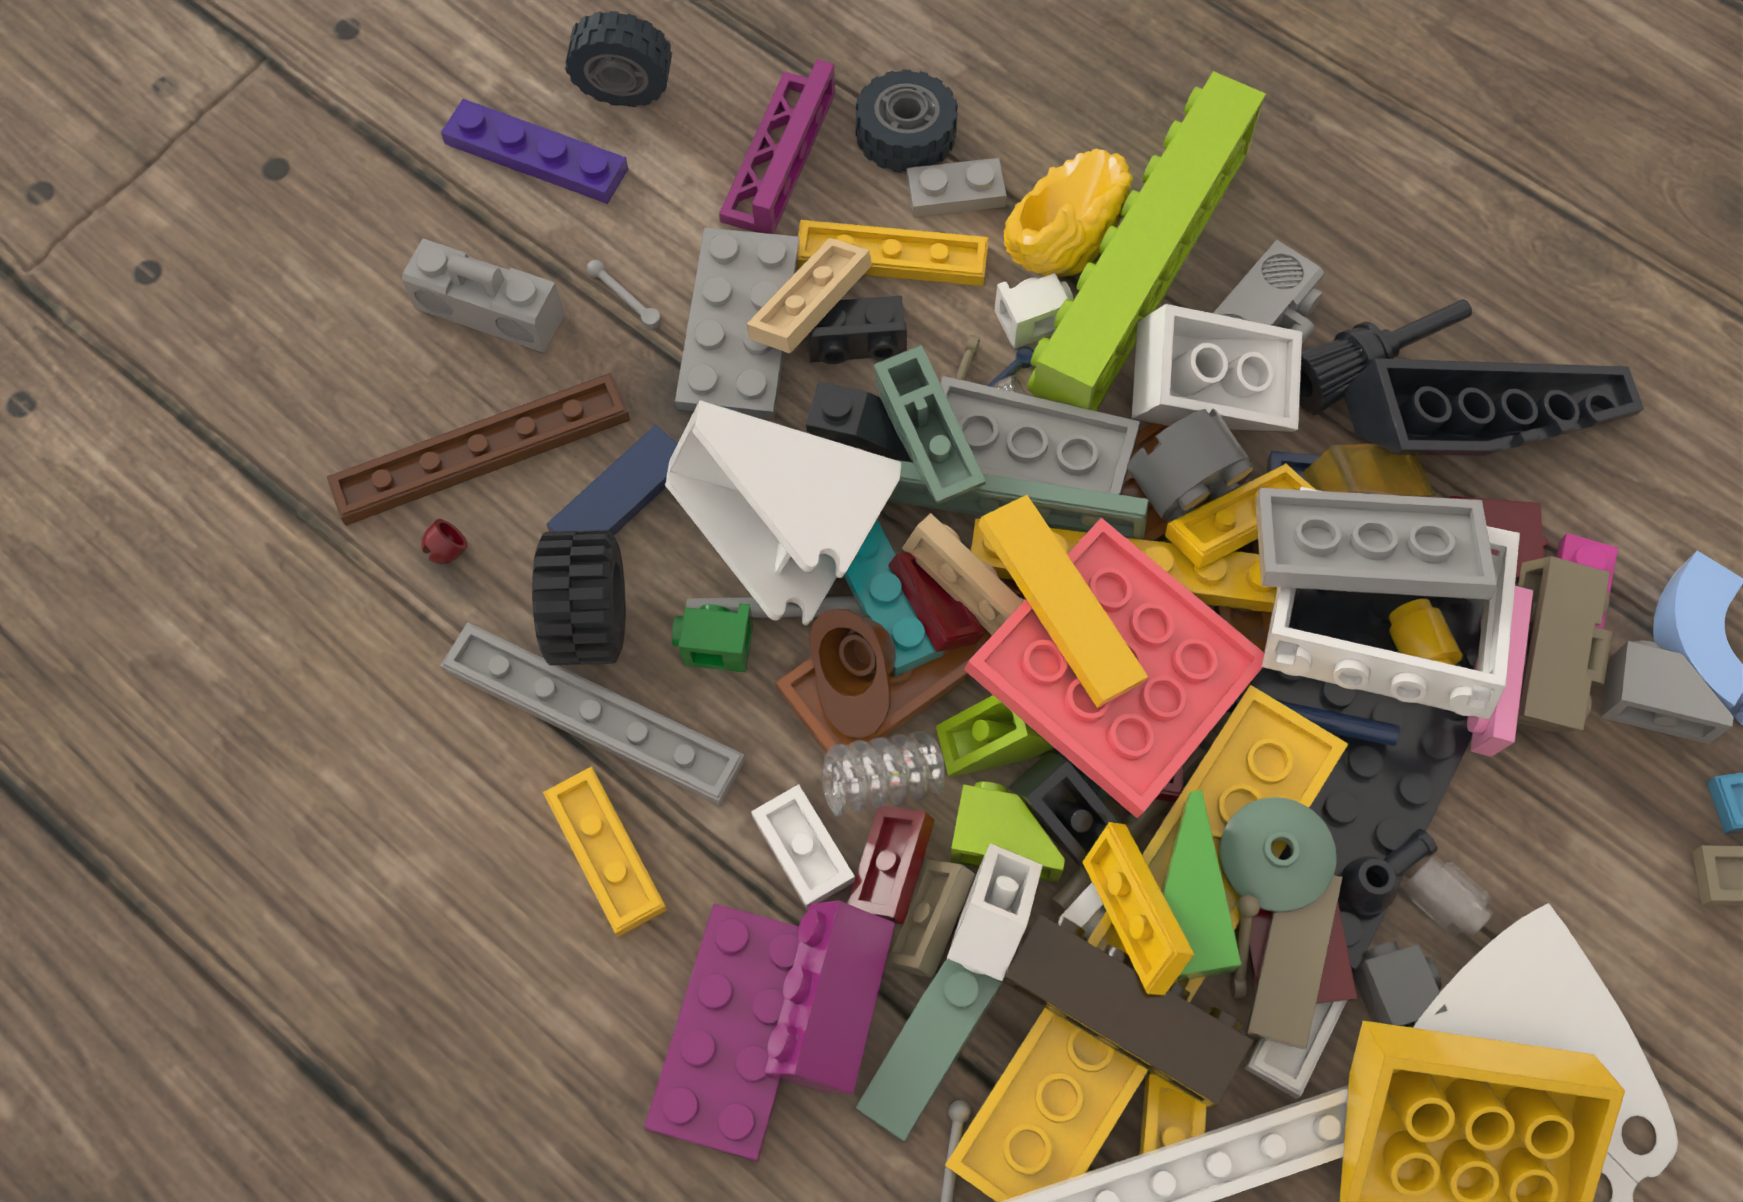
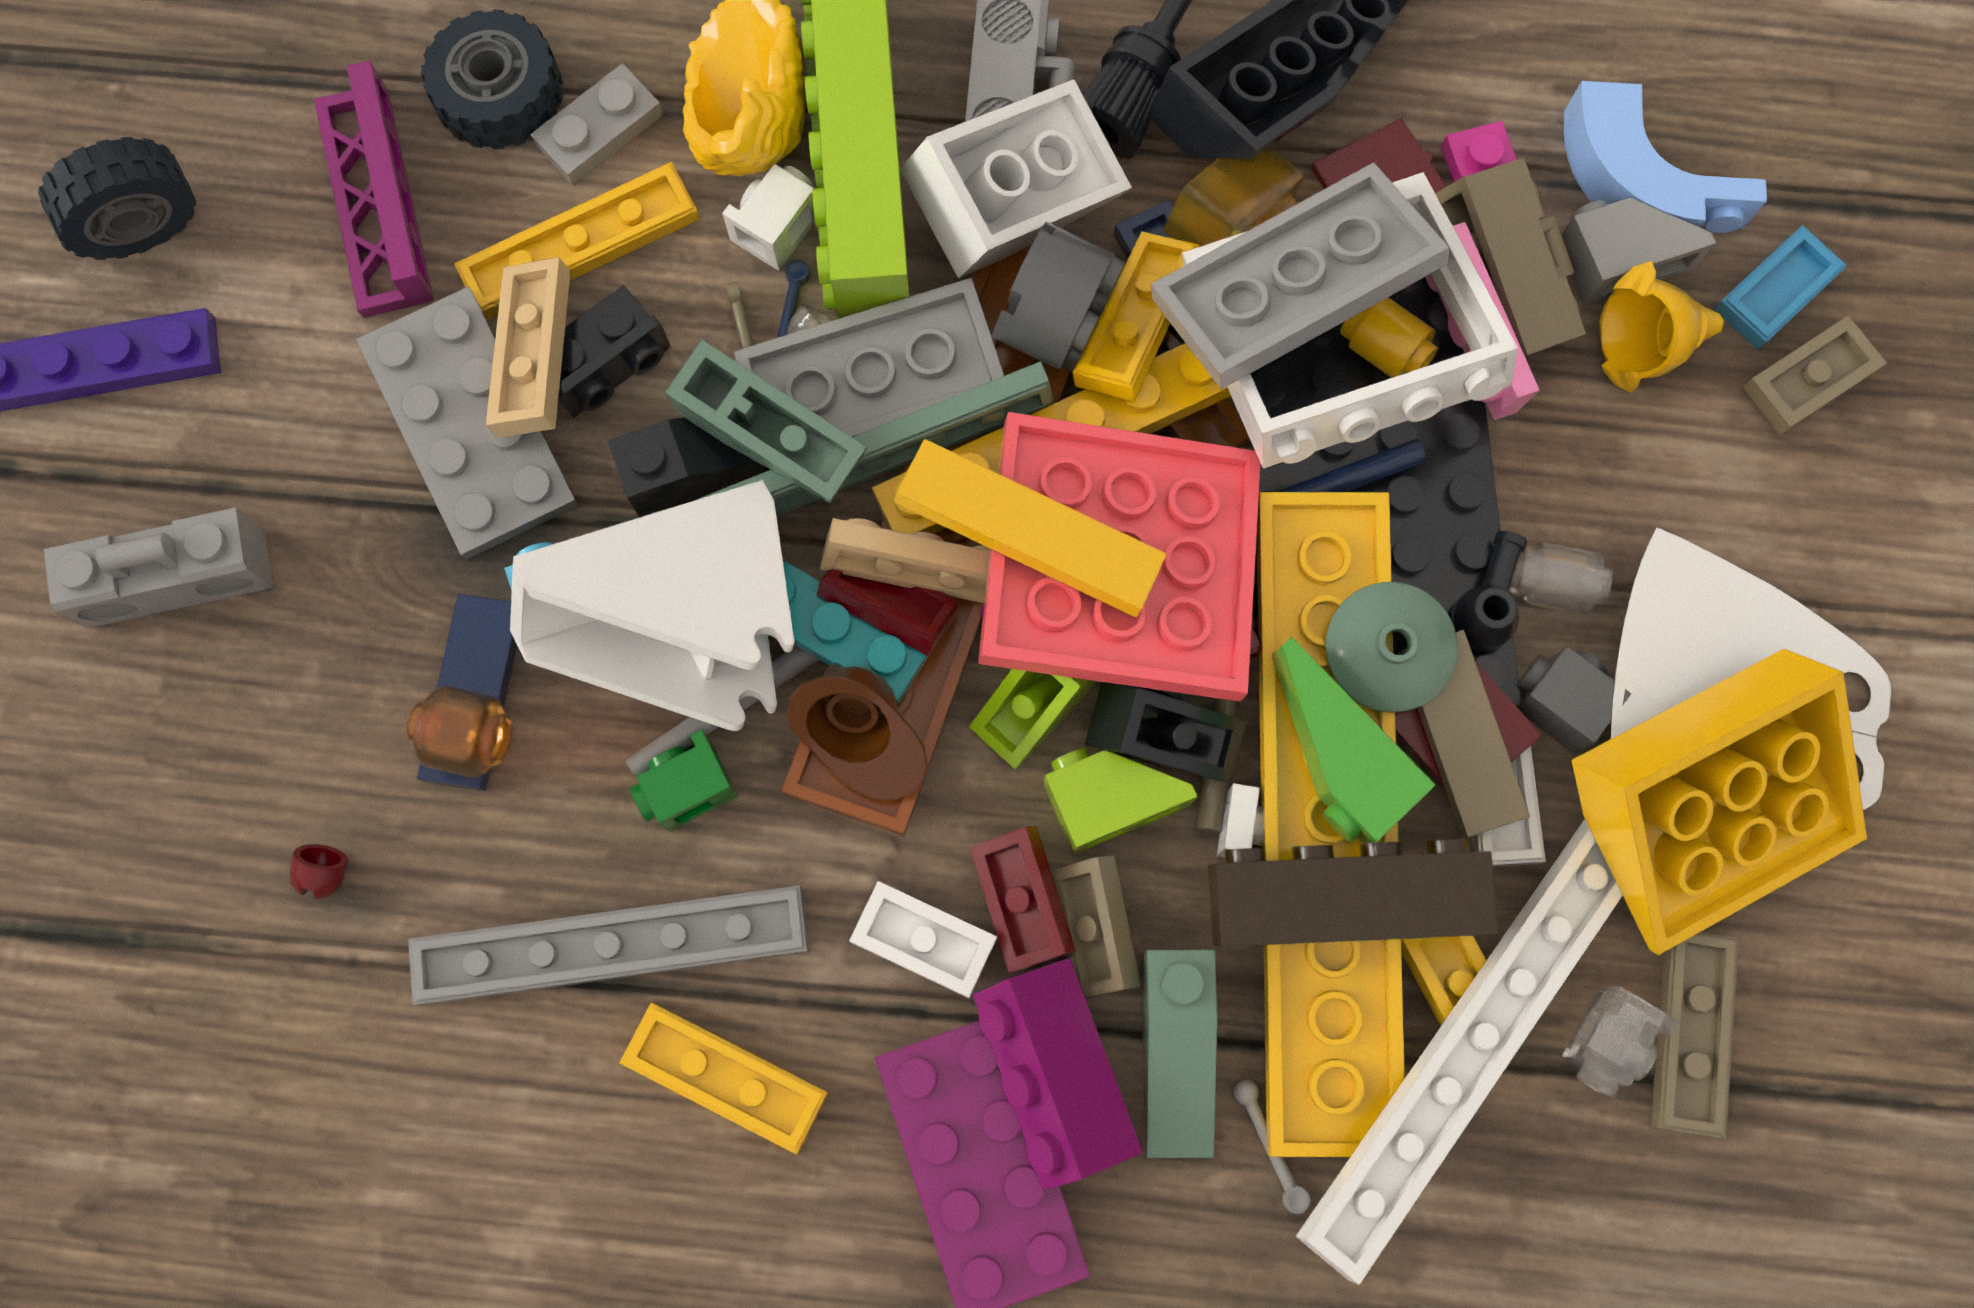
camera: 35 degrees left, 10 degrees up
reddish brown tile [326,373,630,526] -> none
black tyre [532,530,626,666] -> none
light grey hinge [586,260,661,329] -> none
clear piece [822,730,945,816] -> none
white brick [947,843,1043,981] -> none
yellow tile [1083,822,1195,995] -> none
dark tan hinge [1230,894,1260,998] -> none
none -> clear orange head [407,686,513,778]
none -> yellow hat [1599,261,1724,393]

